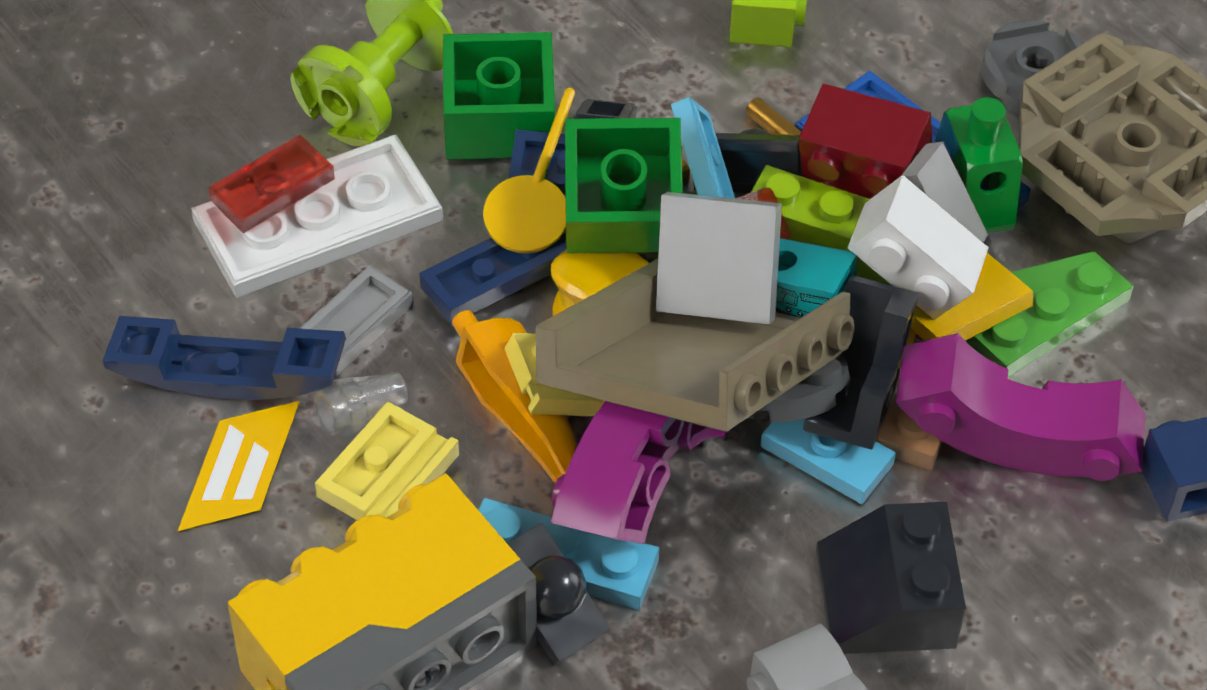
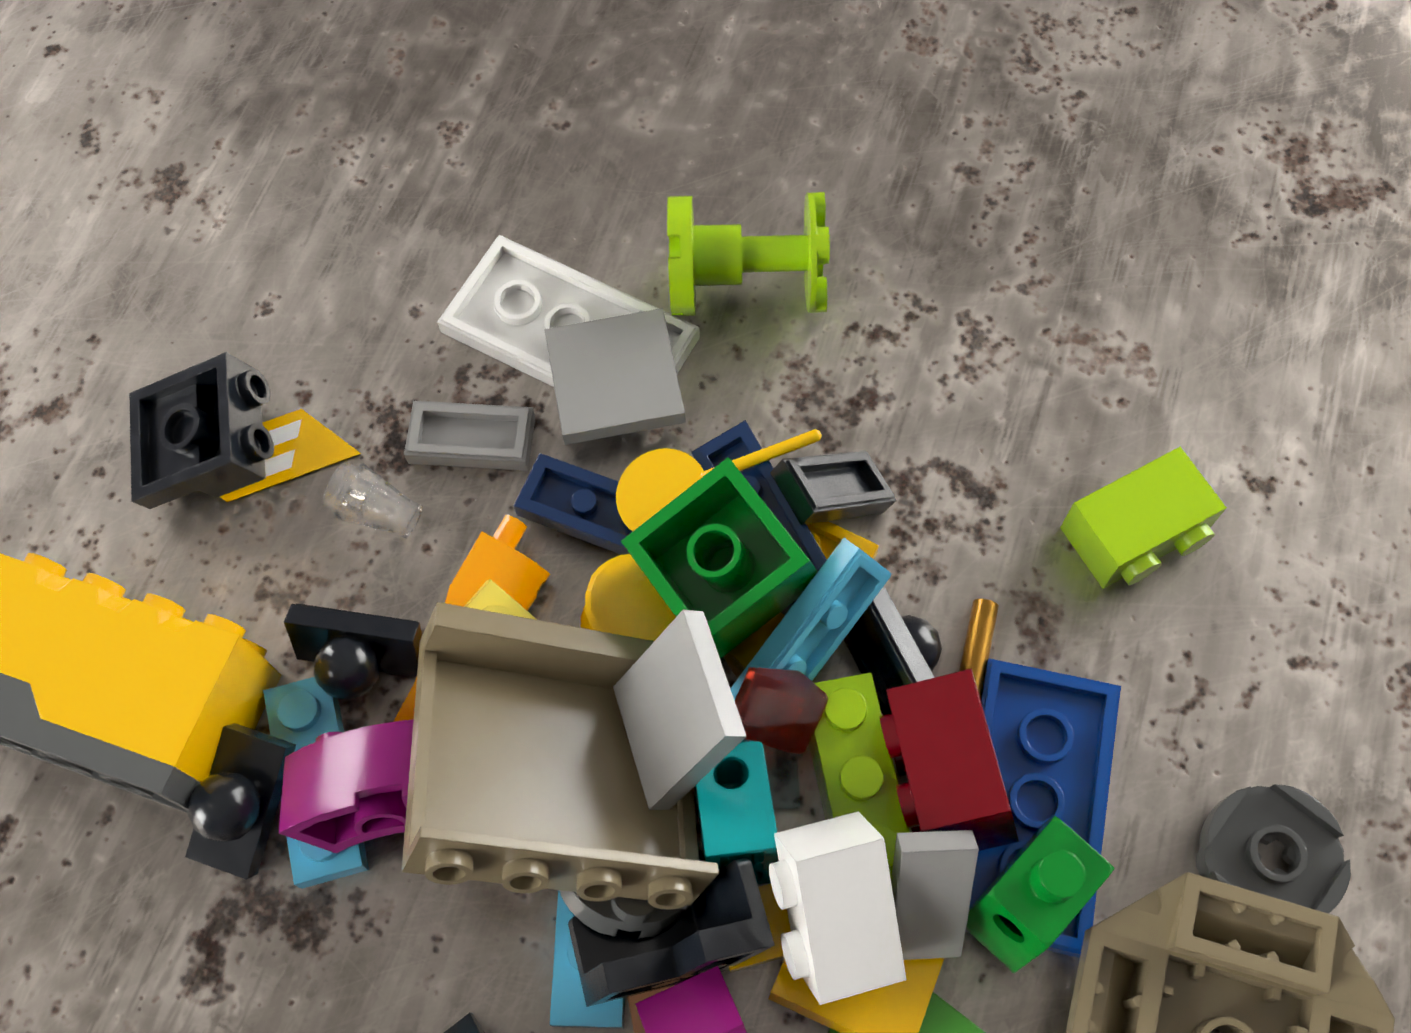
camera: 60 degrees right, 15 degrees up
dark blue slope [102,316,346,400] -> none
clear red plate [208,135,335,233] -> none
light yellow plate [315,401,459,520] -> none
green brick [443,32,555,159] -> none
none -> black plate [129,352,274,509]
none -> black tile [284,603,422,699]
none -> light grey tile [544,308,686,445]

